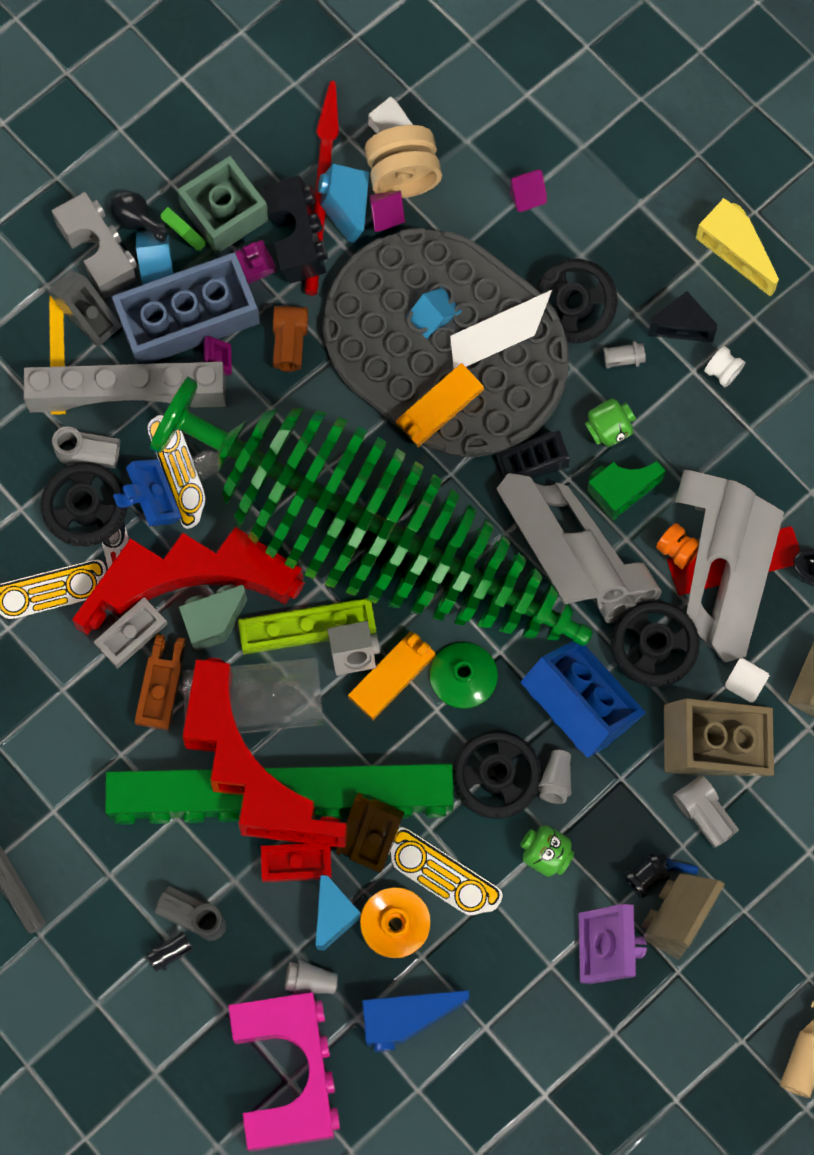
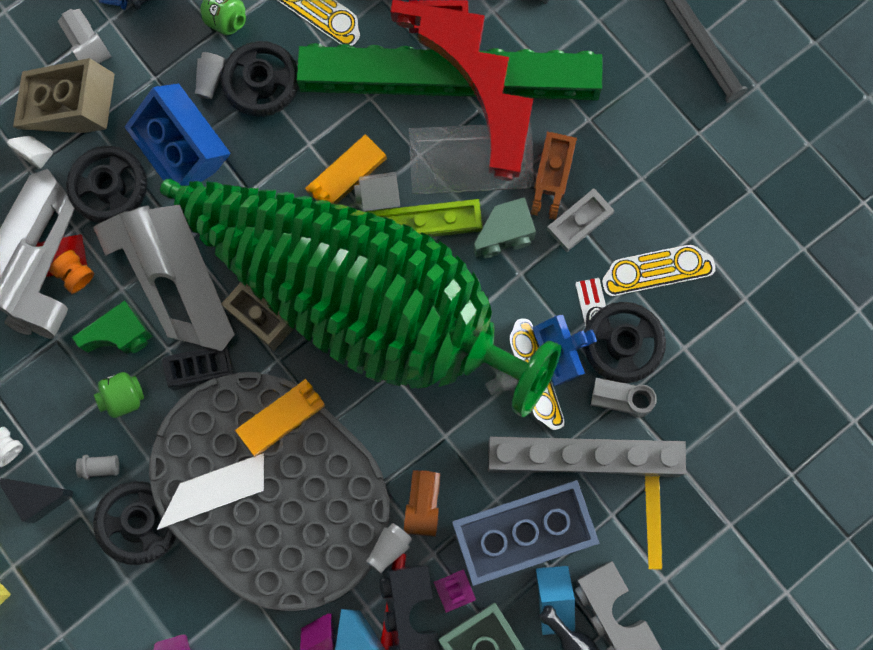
camera: 175 degrees left, 5 degrees up
dark grey slope [47,270,122,347] -> none
red arch [72,527,305,636] -> none
bright green tile [160,207,207,251] -> none
magenta slope [202,336,232,376] -> none
dark brown plate [335,793,405,873] -> none
dark azure slope [407,288,462,339] -> none
green dish [430,642,498,709] -> none
none -> dark tan brick [221,282,293,351]
none -> light grey cone [366,523,412,574]

